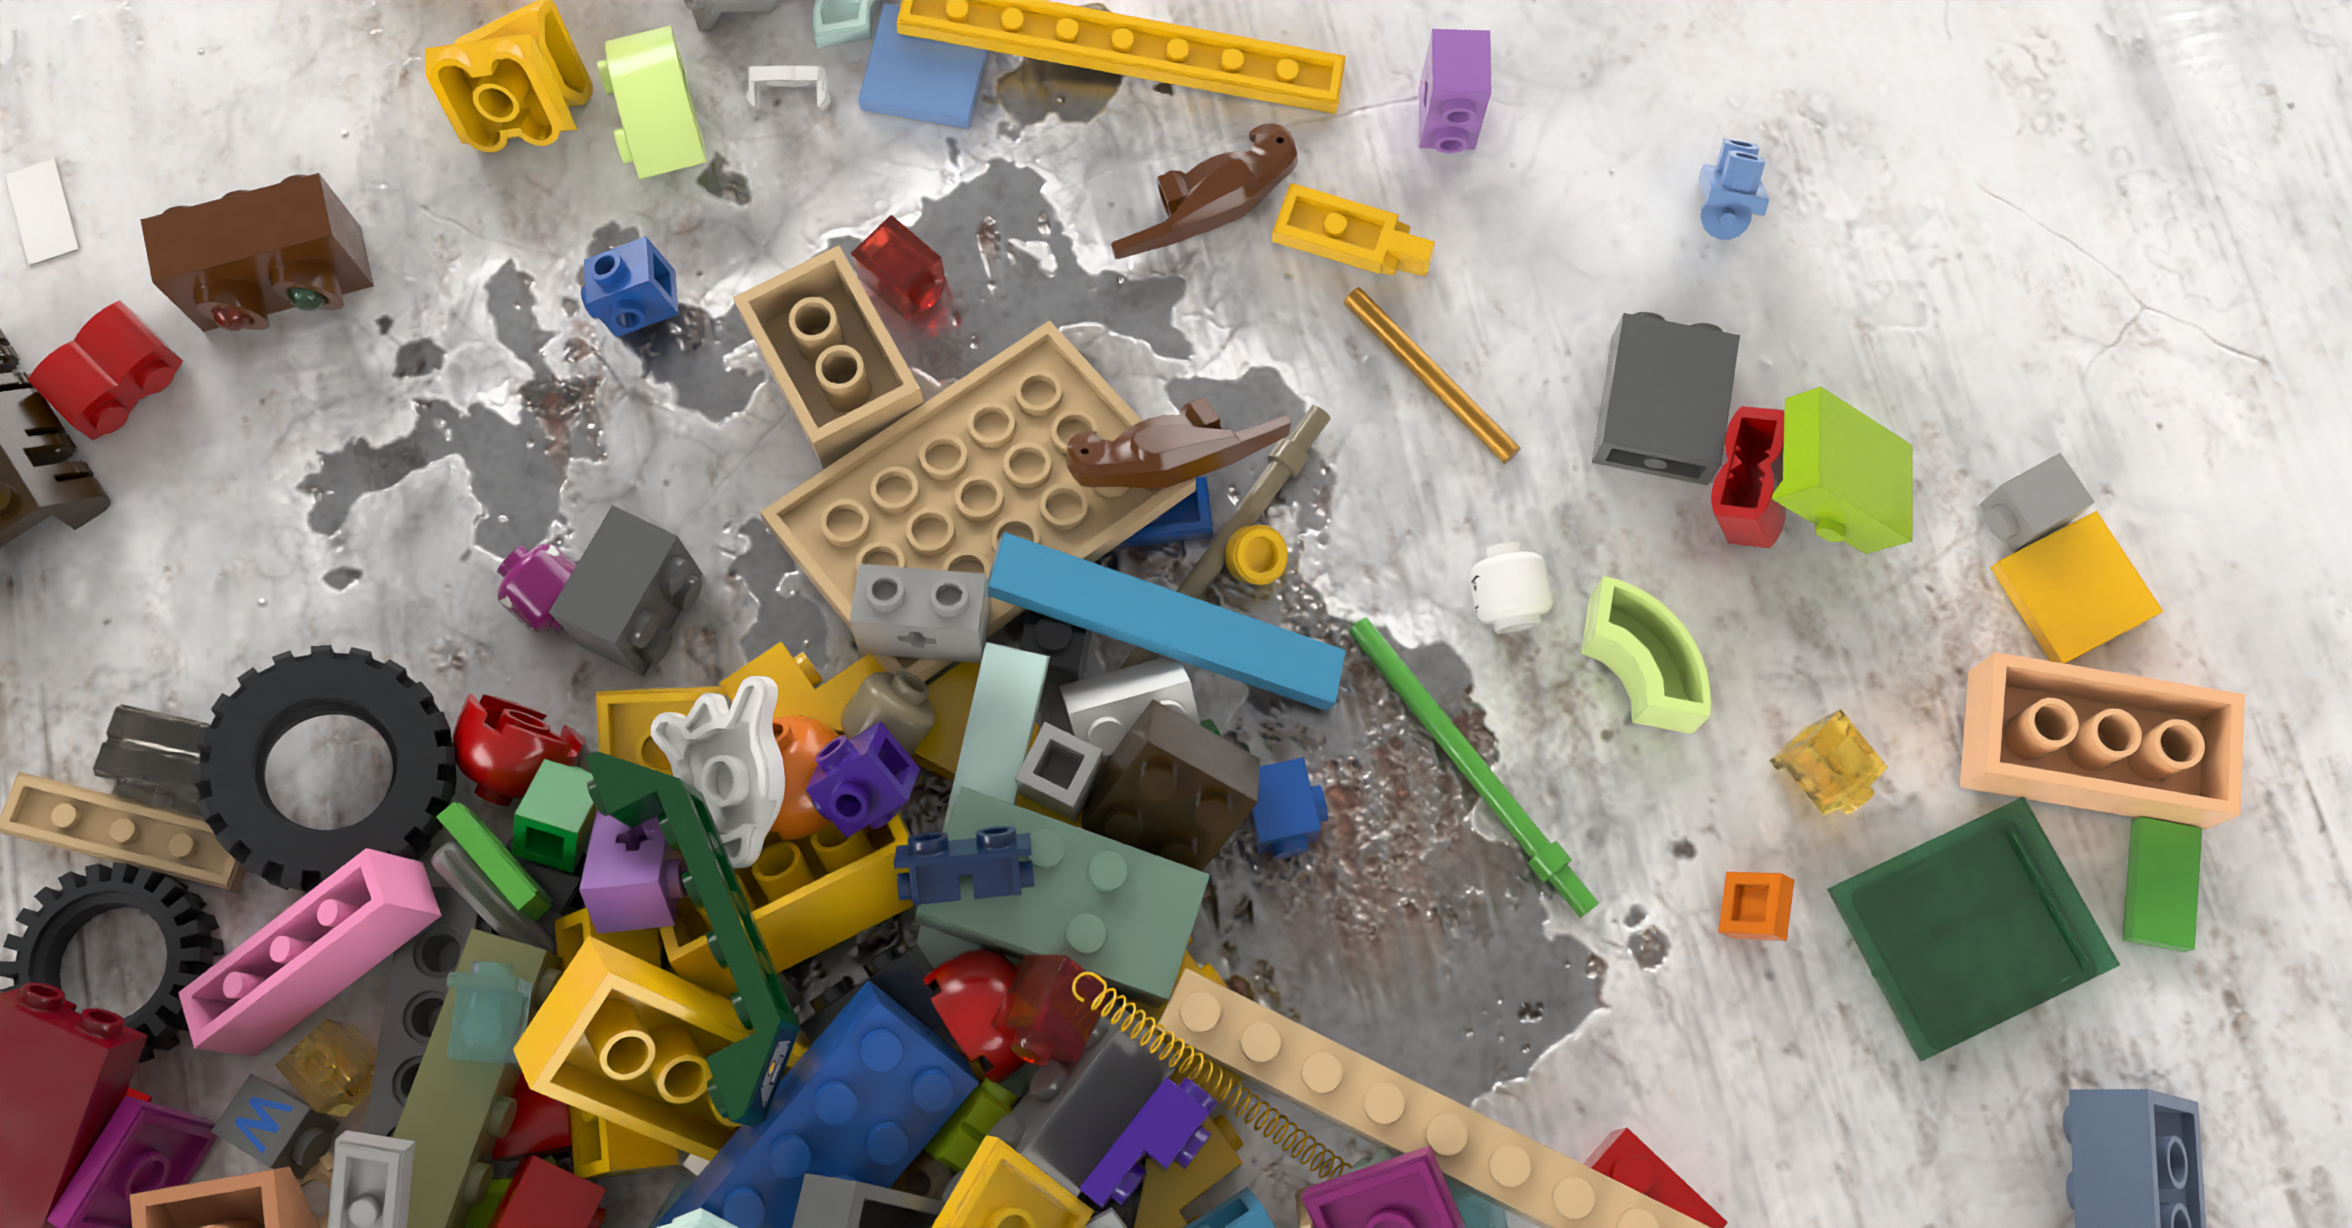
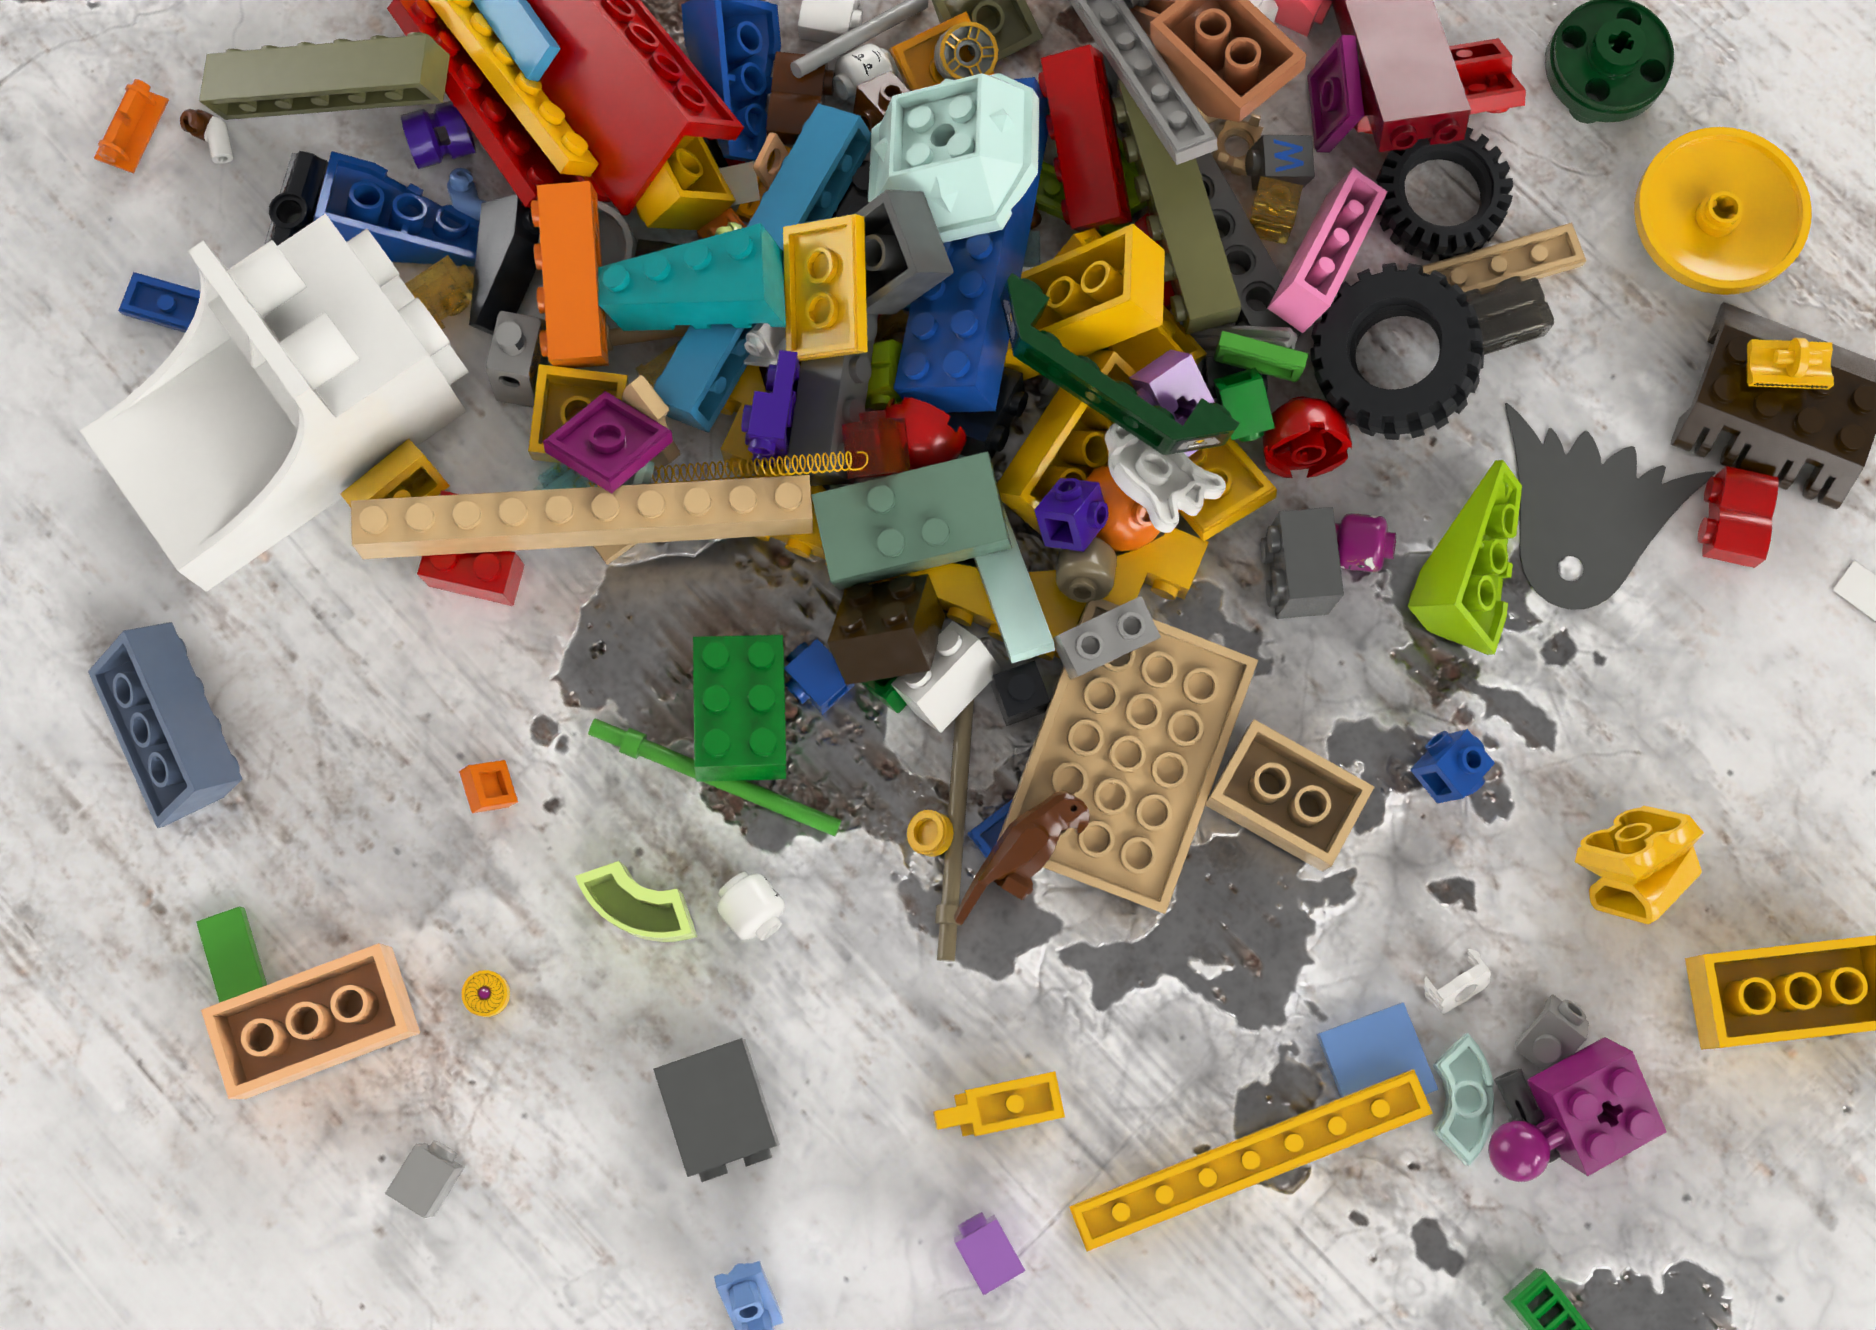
camera: 150 degrees right, 5 degrees up
reddish brown piece [140,173,374,332] -> none
clear light blue bracket [446,961,532,1065] -> none
yellowish green brick [597,25,707,179] -> none
clear red brick [850,215,947,320] -> none
dark blue hinge [894,826,1035,906] -> none
dark azure tile [987,532,1346,711] -> none
light grey brick [1015,722,1105,822] -> none
reddish brown animal [1111,123,1298,259] -> none
pearl gold bar [1343,287,1521,464] -> none
red brick [1711,406,1786,549] -> none
clear yellow brick [1769,709,1888,815] -> none
lime container [1772,386,1913,554] -> none
clear green piece [1827,796,2120,1061] -> none
yellow tile [1990,510,2164,664] -> none
none -> yellow tile [461,970,510,1017]
none -> green brick [693,635,786,782]
none -> lime wedge [1408,460,1522,655]
none -> dark grey piece [1505,403,1716,610]

